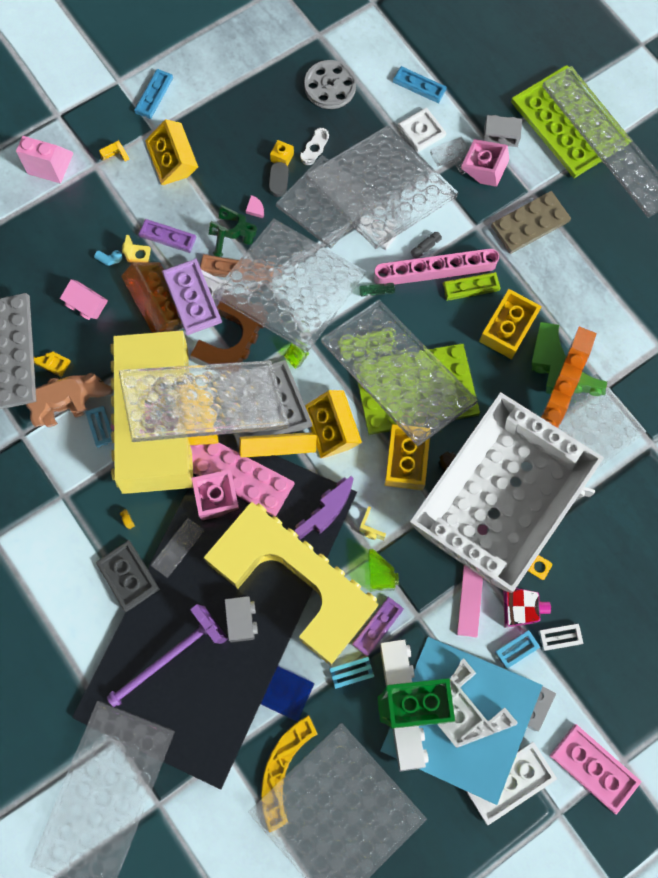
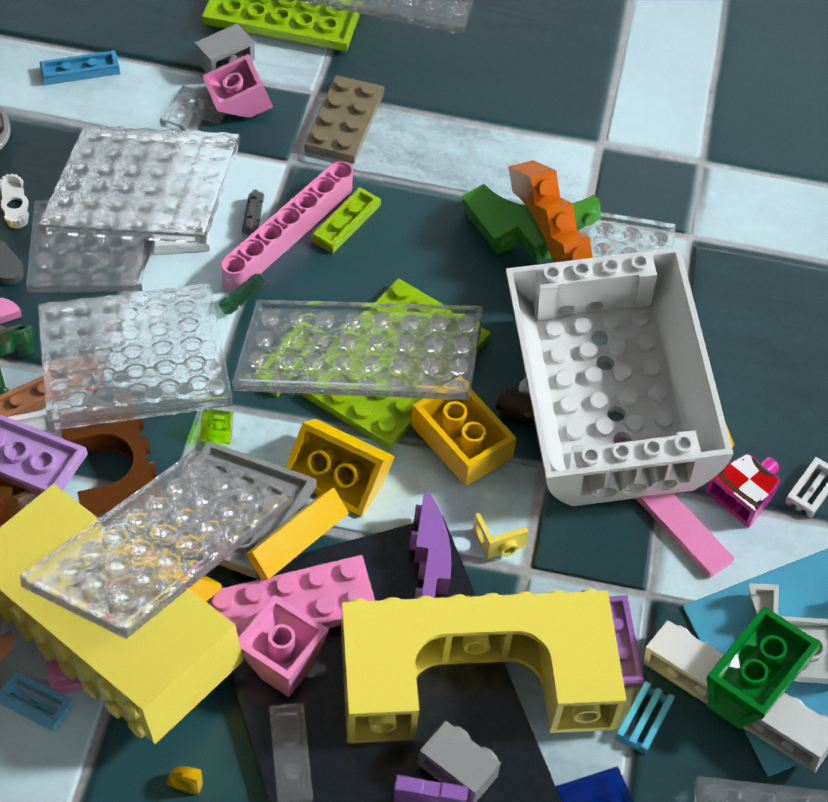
camera: 45 degrees left, 20 degrees down
clear neon green slope [368,549,399,592] -> none
white tile [398,107,446,153] -> none
yellow brick [479,289,542,360] -> none
medium azure tile [495,630,540,669] -> none

